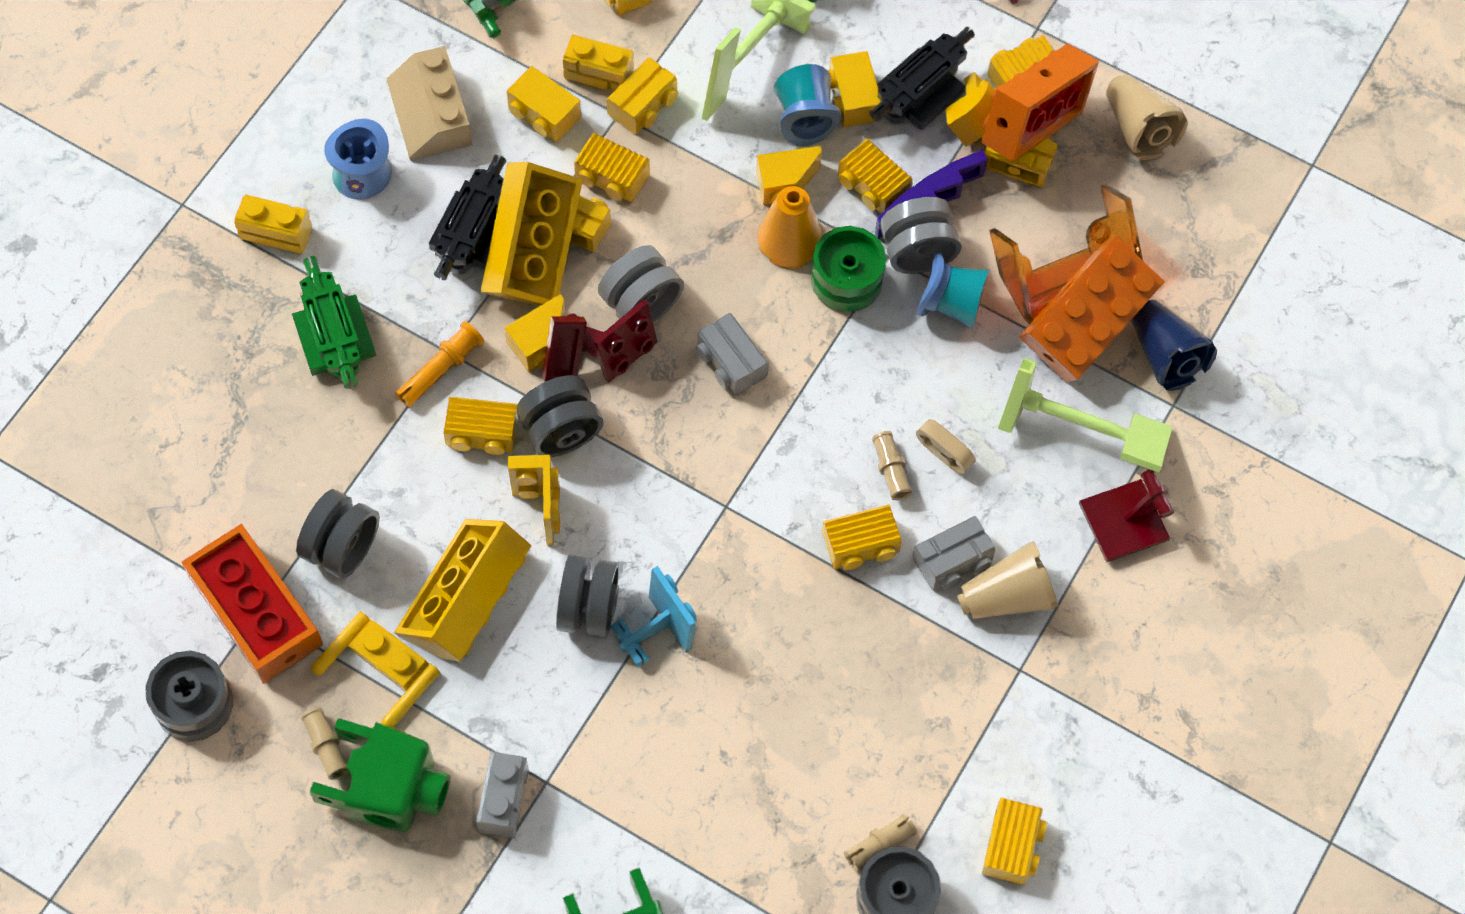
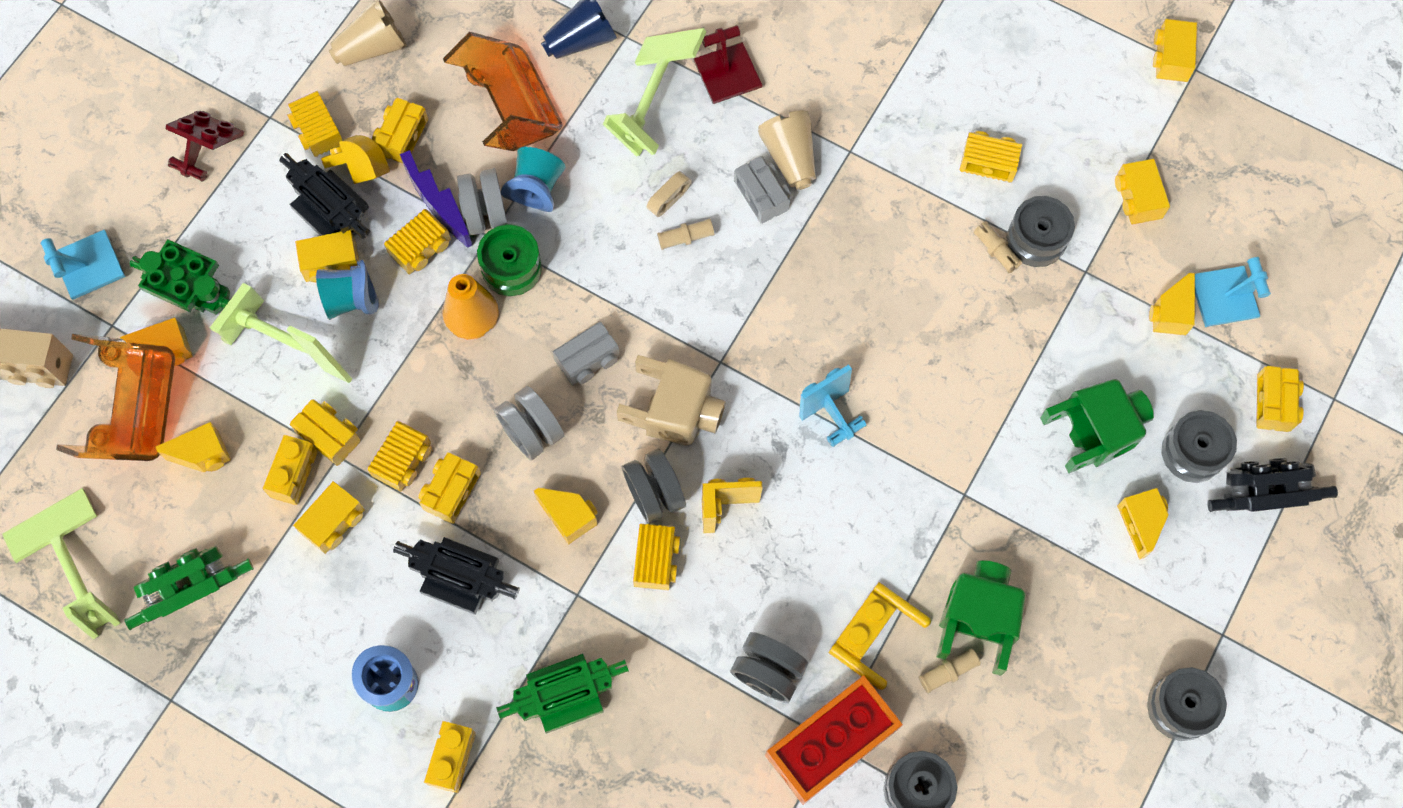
camera: 90 degrees left, 5 degrees up
tan slope [386,46,472,161] -> none
yellow slope [394,519,532,662] -> none
light orange pin [395,321,485,408] -> none
light grey brick [476,752,529,838] -> none
yellow slope [480,162,583,306] -> none
dark red tile [542,316,587,381] -> none
dark grey wheel [556,555,619,638] -> none
dark red plate [567,299,658,383] -> none
yellow slope [756,146,822,205] -> none
yellow brick [822,504,902,570] -> none
orange brick [981,43,1099,161] -> none
orange brick [1019,236,1165,383] -> none
none -> tan piece [617,355,726,446]

